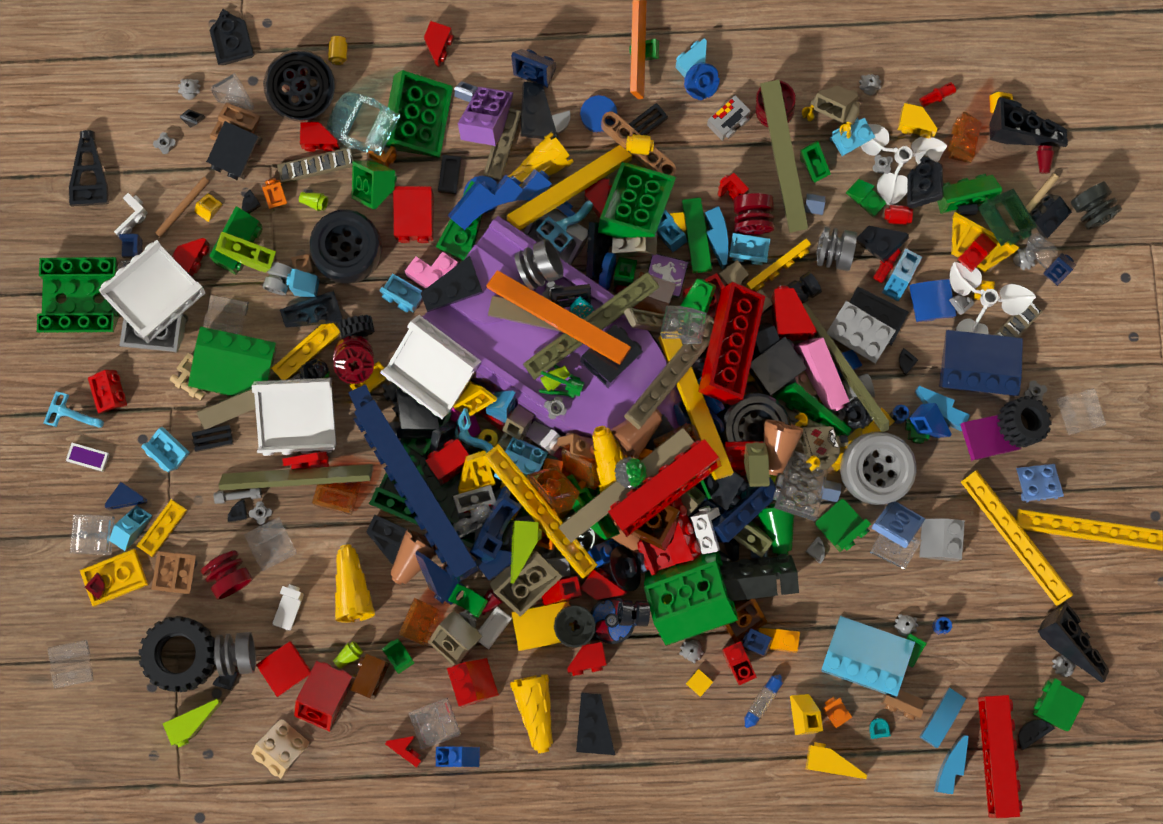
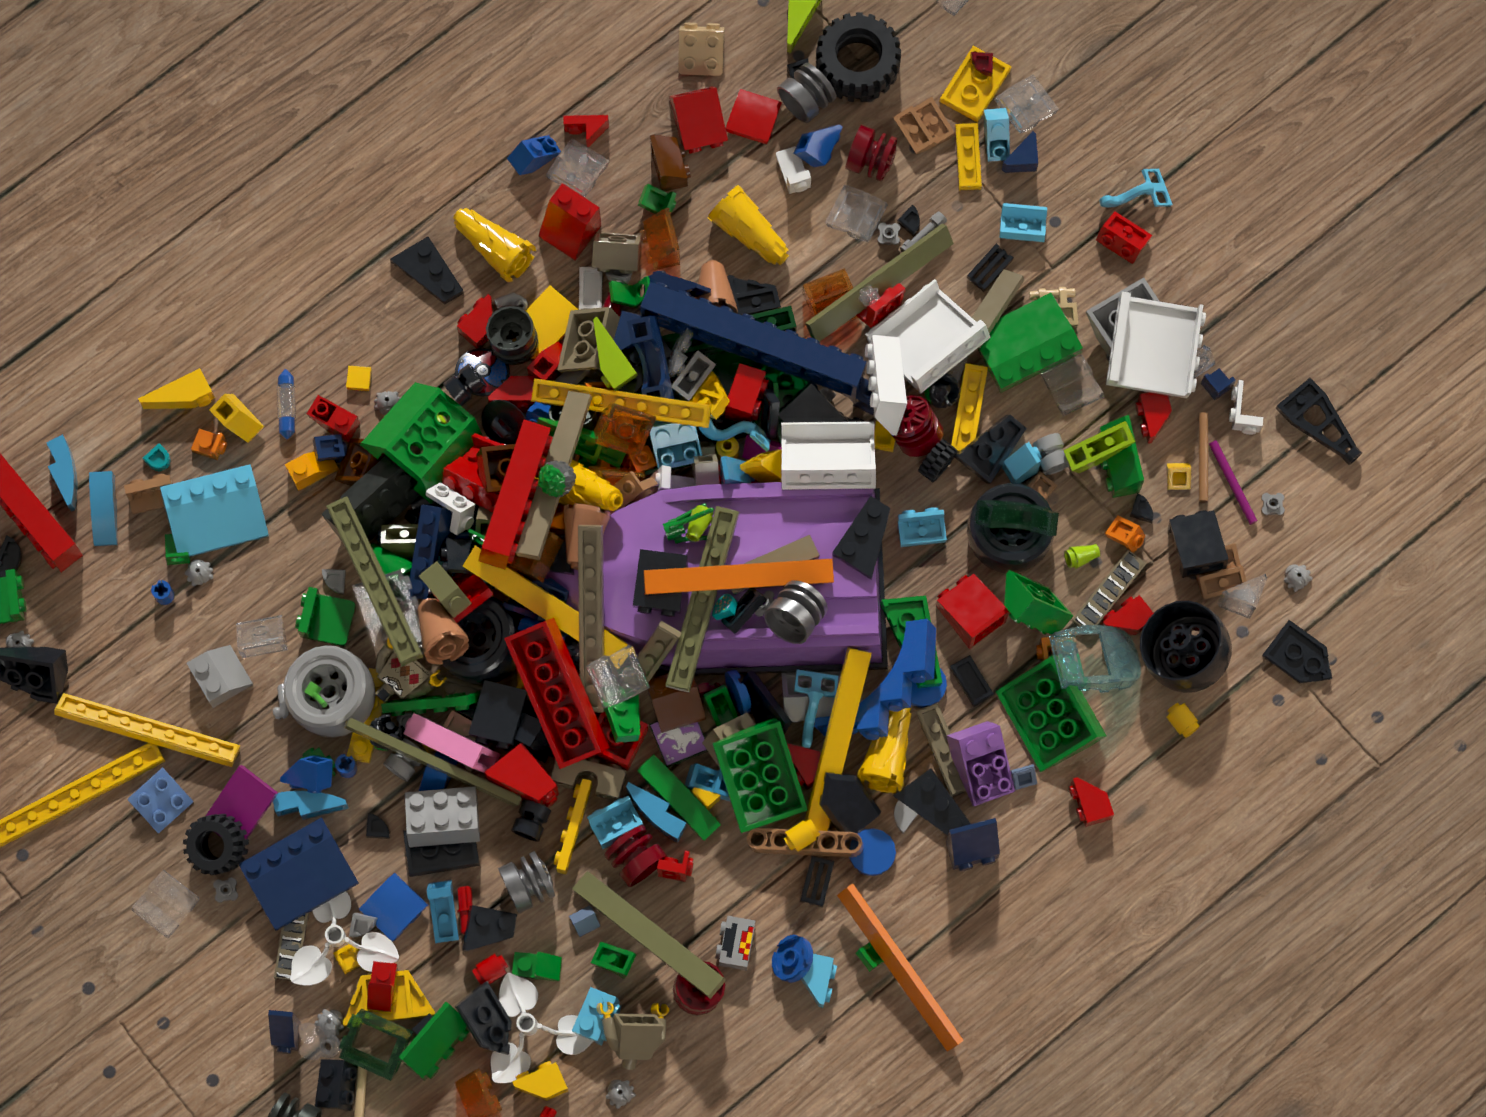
camera: 140 degrees right, 5 degrees down
green slope [36,257,119,333] -> none
dark purple tile [66,443,110,472] -> none
black slope [180,109,205,128] -> none
lime cone [333,641,363,669] -> none
bright pink brick [405,252,458,289] -> none
light grey plate [544,396,567,419] -> none
sand blue slope [819,480,841,502] -> none
light grey plate [872,155,893,174] -> none
medium blue tile [872,501,925,548] -> none
none -> light grey arm [273,684,289,719]
none -> bright green hand [304,681,327,707]
none -> olive tile [326,496,423,666]
none -> light grey arm [494,293,528,311]
none -> blue slope [793,124,843,167]
none -> black tile [819,772,881,833]
none -> clear plate [858,286,880,306]
none -> white slope [865,335,907,436]
none -> clear green arch [975,500,1059,536]
none -> magenta bar [1209,440,1258,525]

